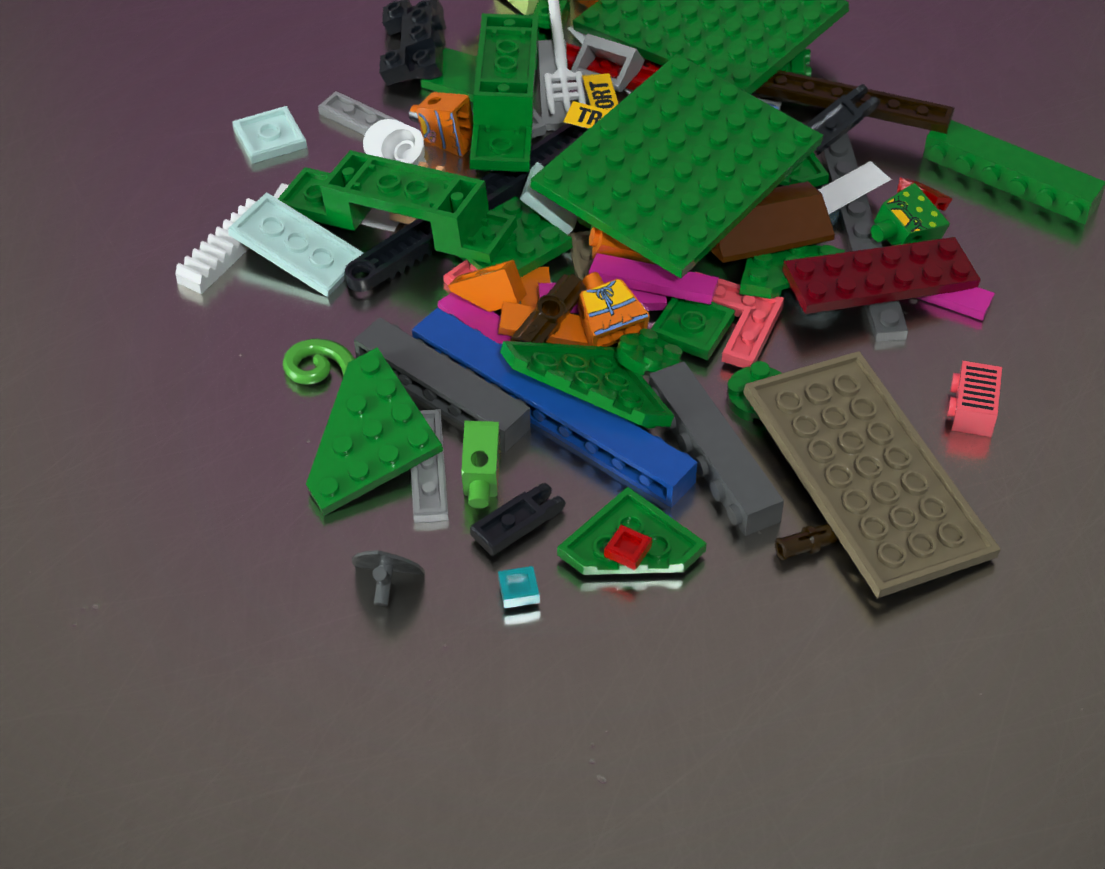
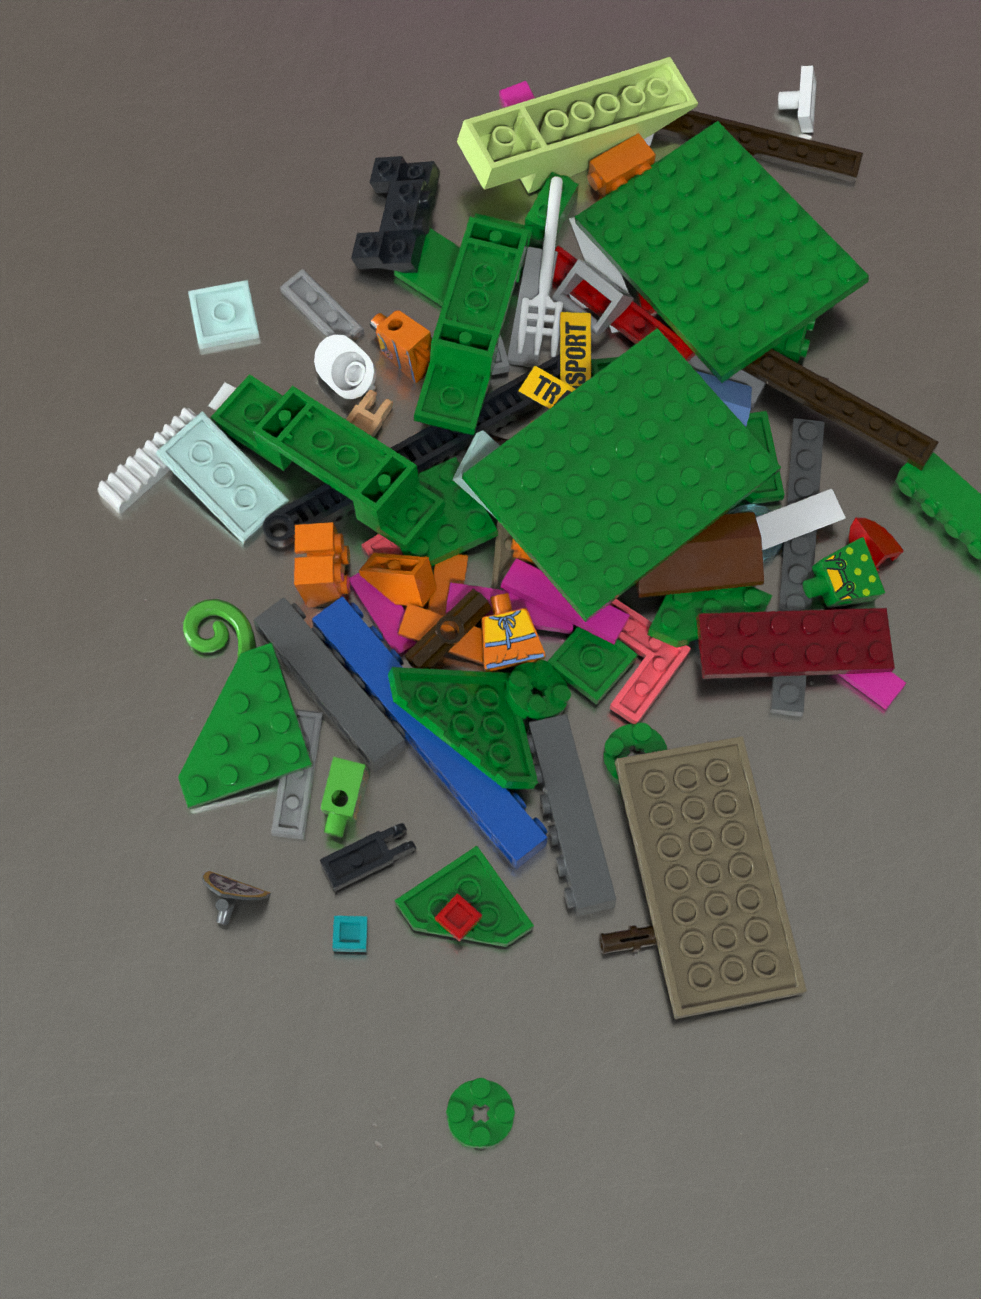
camera: 10 degrees right, 20 degrees up
black hinge [806,84,880,155] -> none
coral brick [947,361,1002,437] -> none
none -> orange piece [294,522,350,608]
none -> green plate [446,1078,515,1149]

